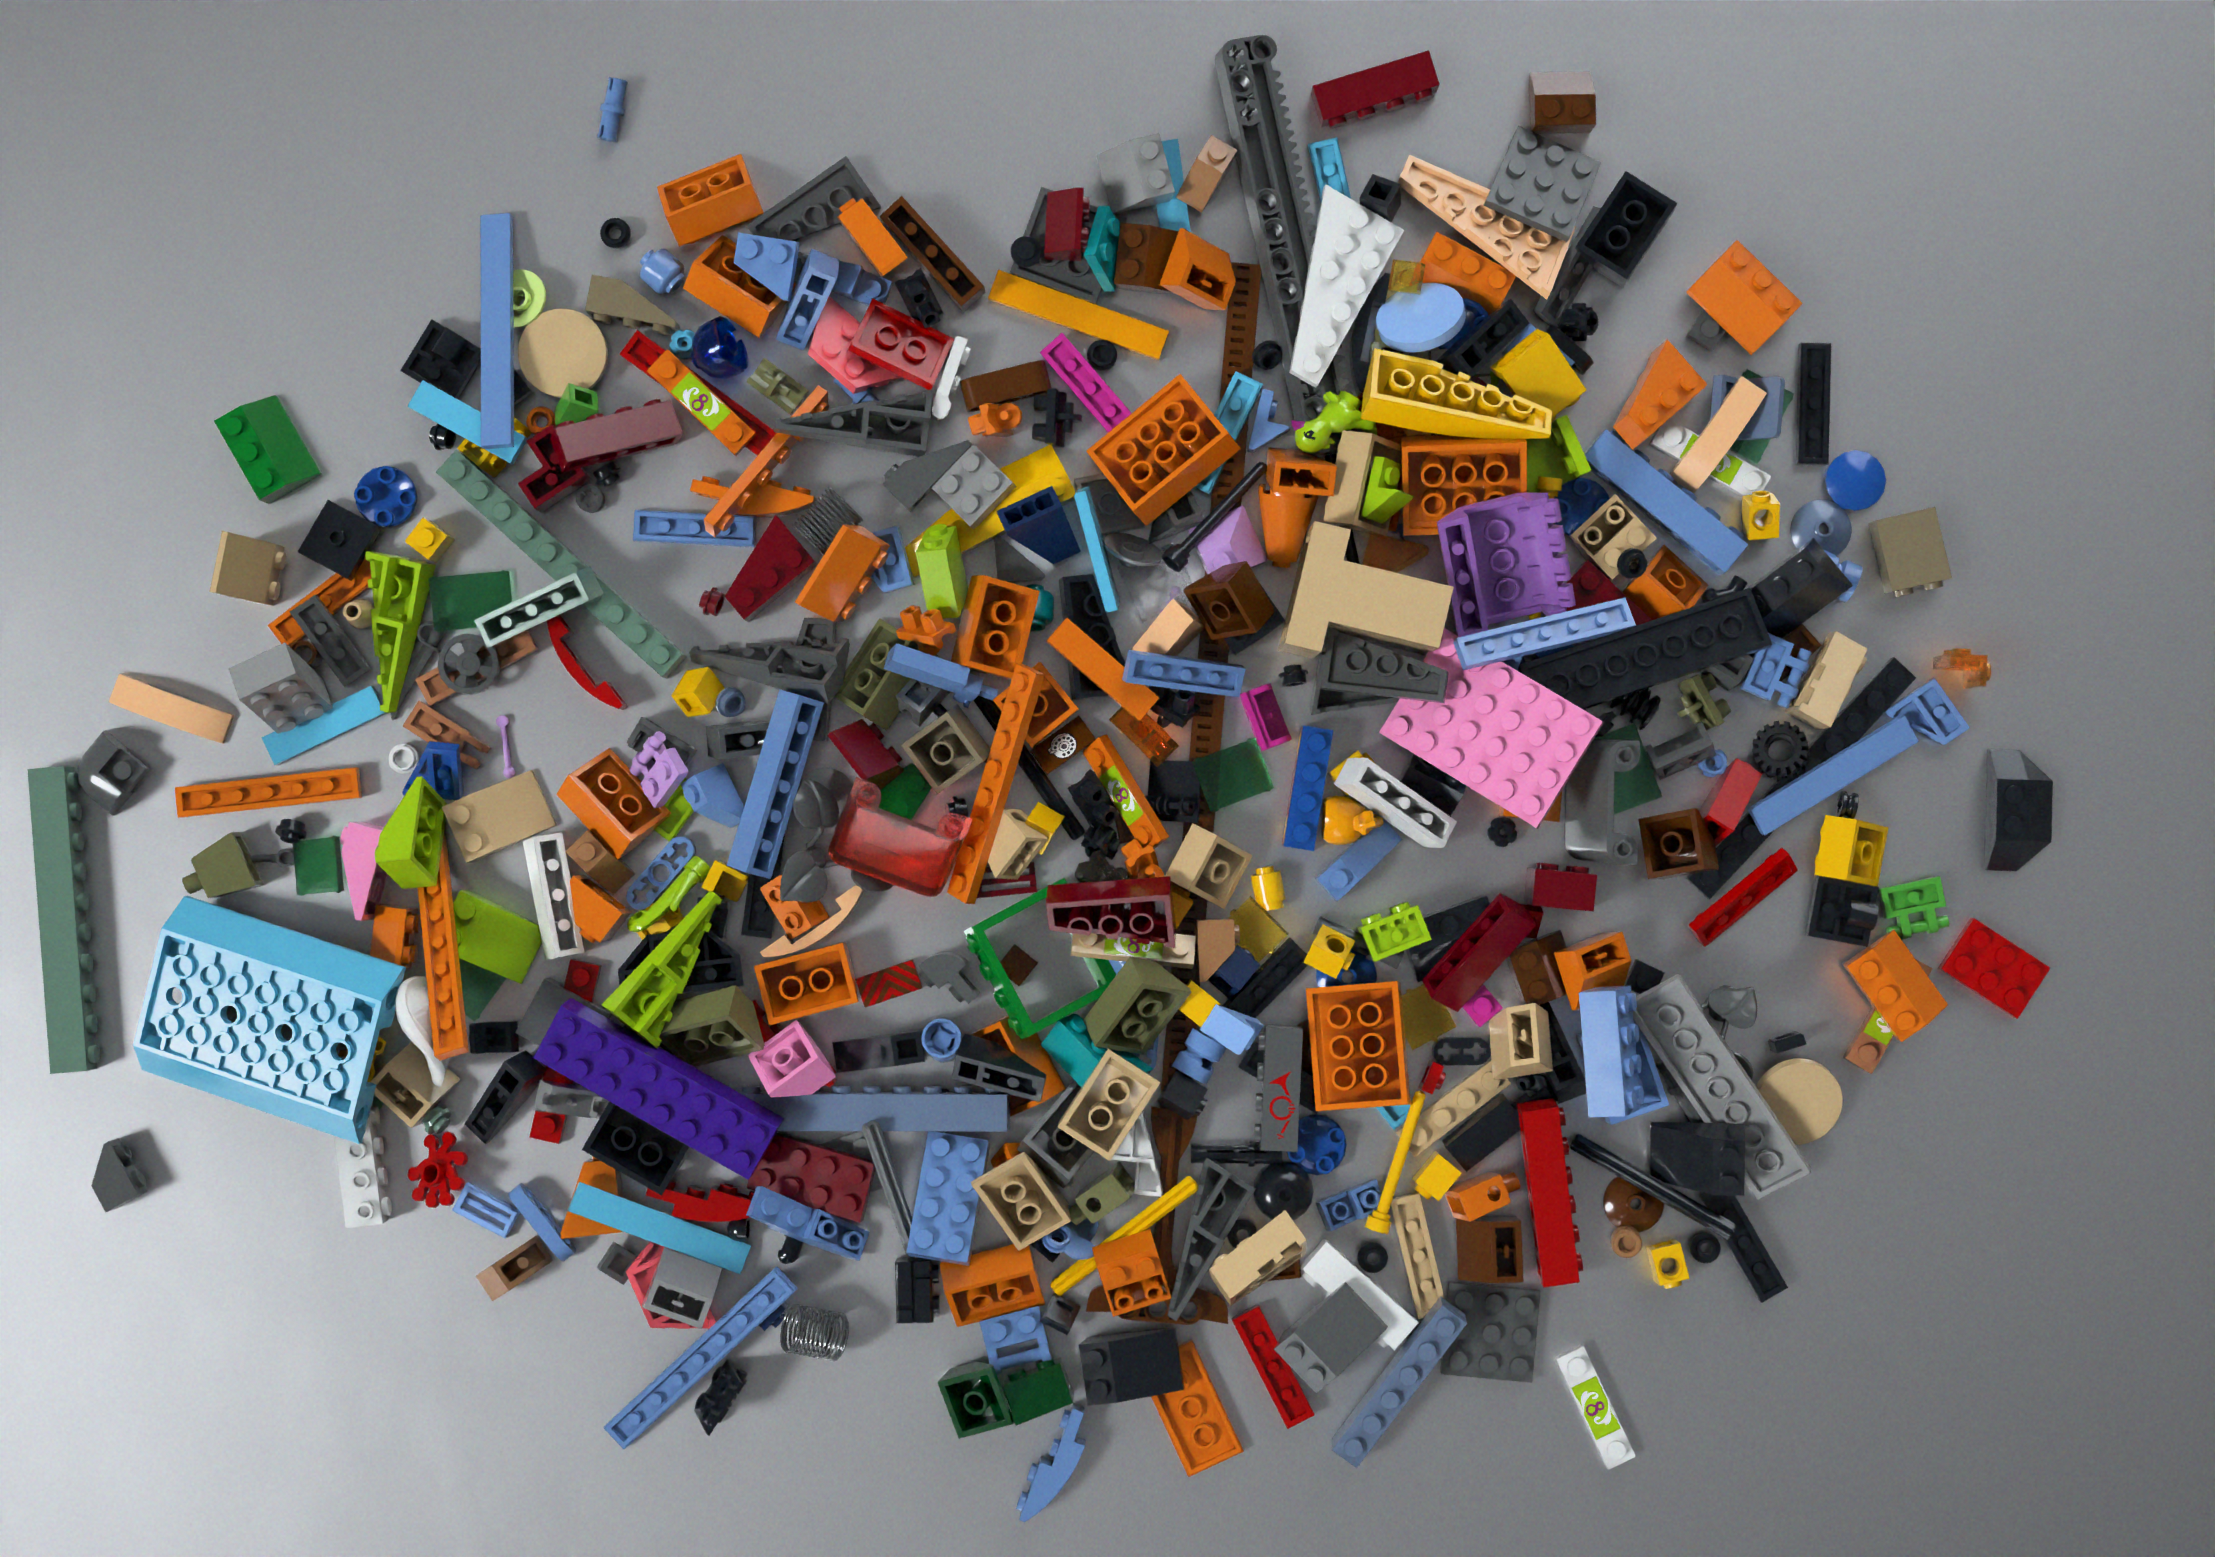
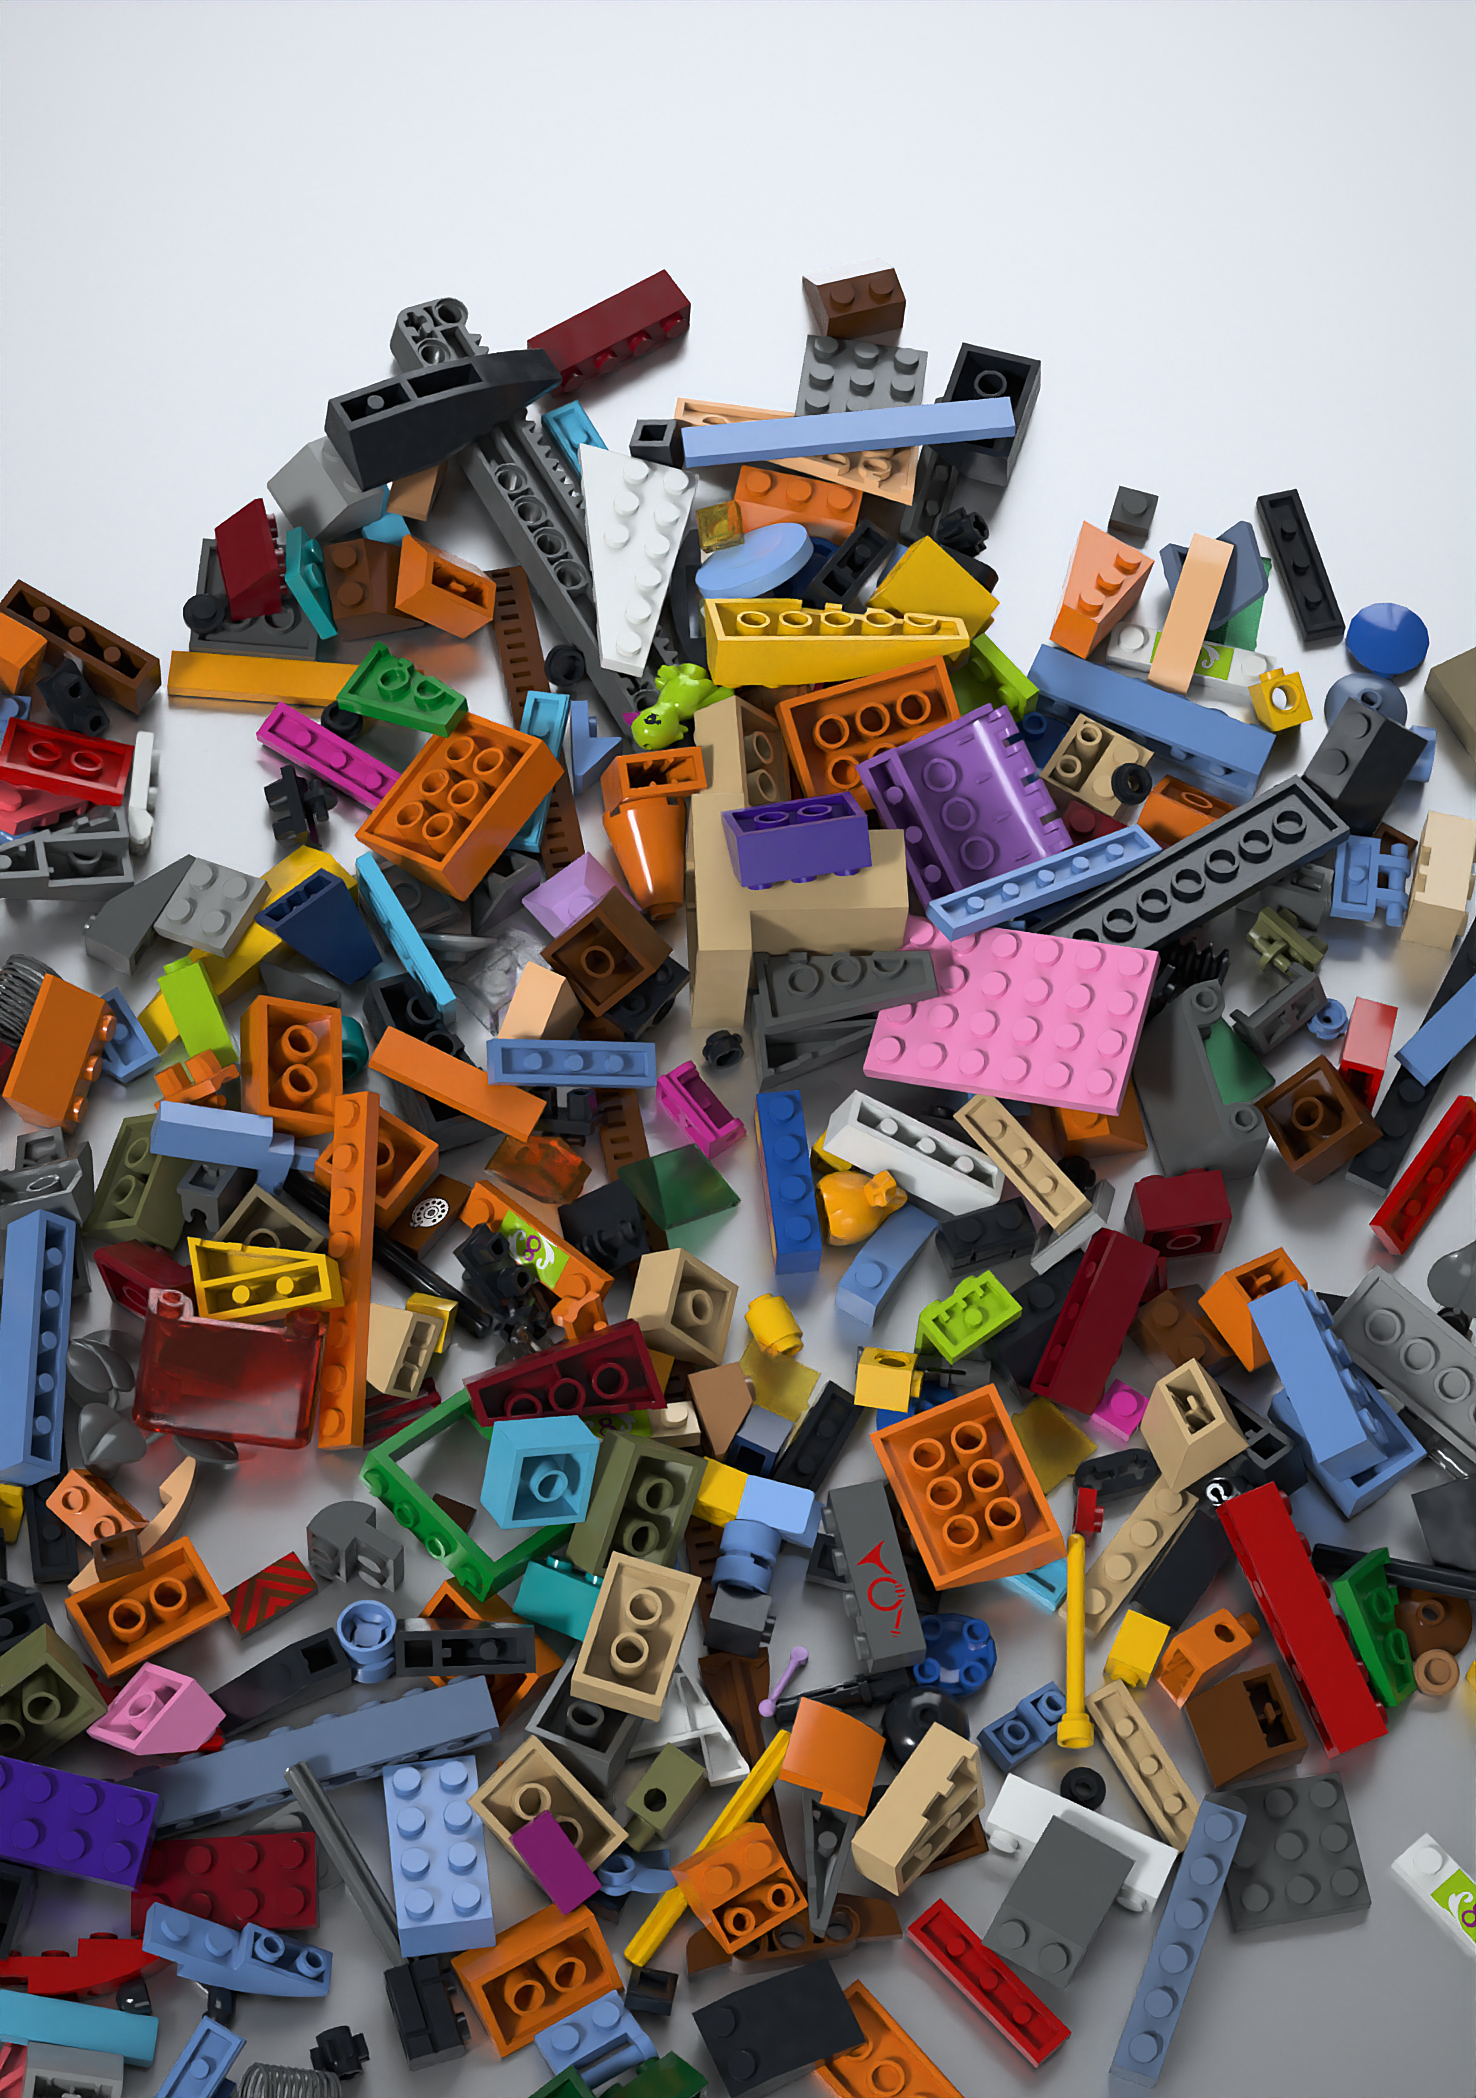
camera: 25 degrees left, 25 degrees down
reddish brown beam [960,360,1052,412] -> none
orange hips [968,403,1022,437] -> none
black piece [1162,462,1267,572] -> none
lime slope [1361,456,1414,523] -> none
orange slope [1686,240,1803,355] -> none
black tyre [1752,721,1809,780] -> none
none -> reddish brown tile [91,1529,145,1583]
none -> yellow wedge [187,1237,345,1332]
none -> black gear [309,2026,370,2083]
none -> black wedge [324,348,563,492]
none -> green wing [336,641,469,738]
none -> medium azure brick [480,1415,600,1529]
none -> magenta tile [508,1810,603,1915]
none -> tile [681,397,1016,468]
none -> dark purple slope [721,791,872,890]
none -> lavender hinge [758,1646,809,1717]
none -> orange slope [778,1697,886,1817]
none -> black brick [935,1196,1037,1278]
none -> tan plate [953,1094,1093,1235]
none -> light grey tile [1030,1178,1116,1275]
none -> green wing [1332,1547,1417,1708]

